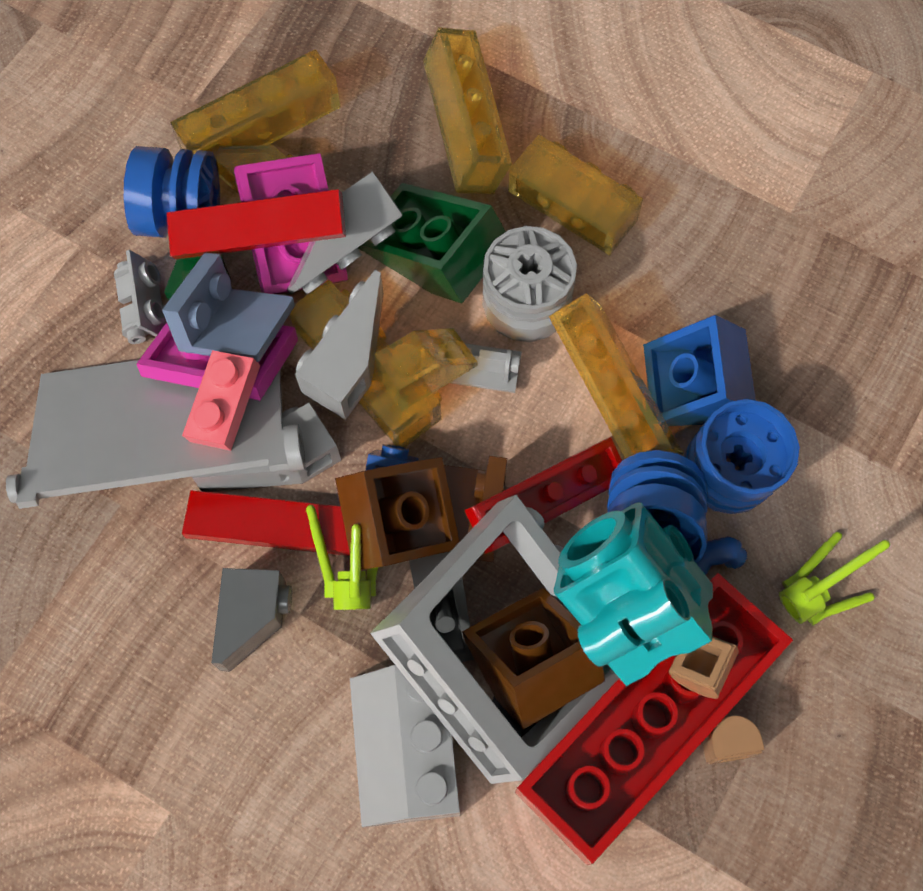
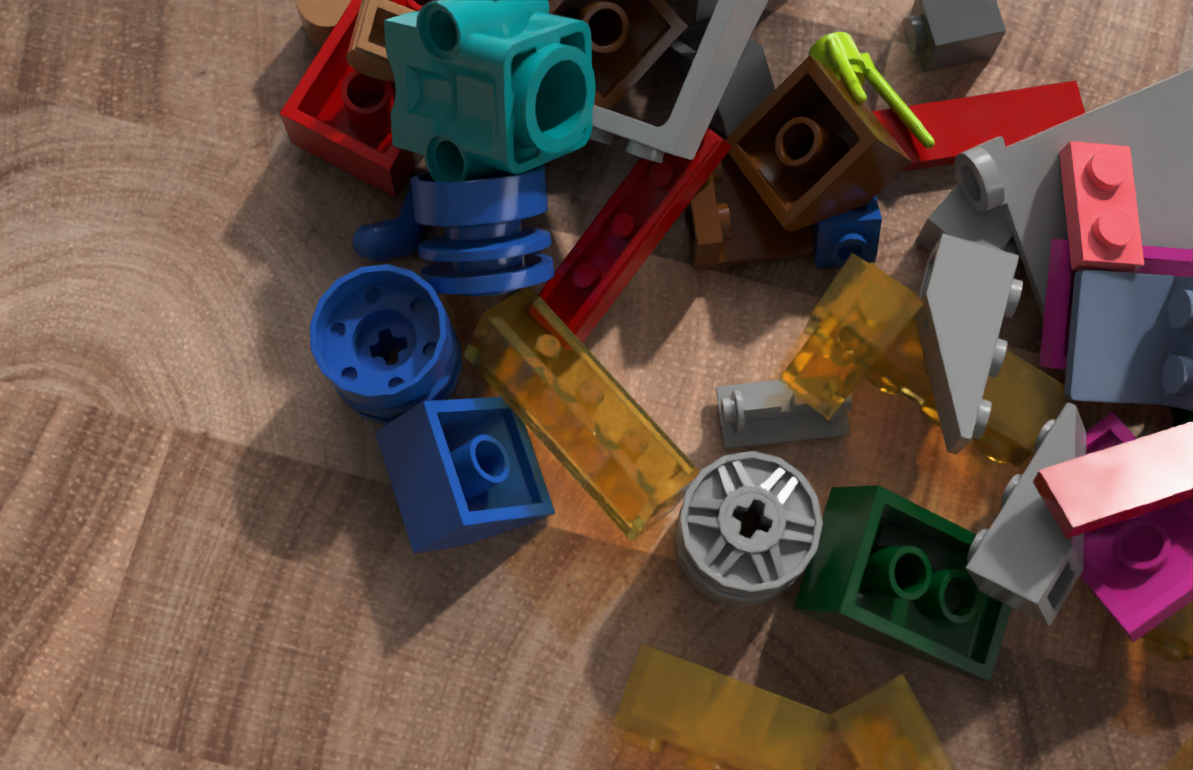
camera: 160 degrees right, 5 degrees up
lime plant [779,532,890,626] -> none

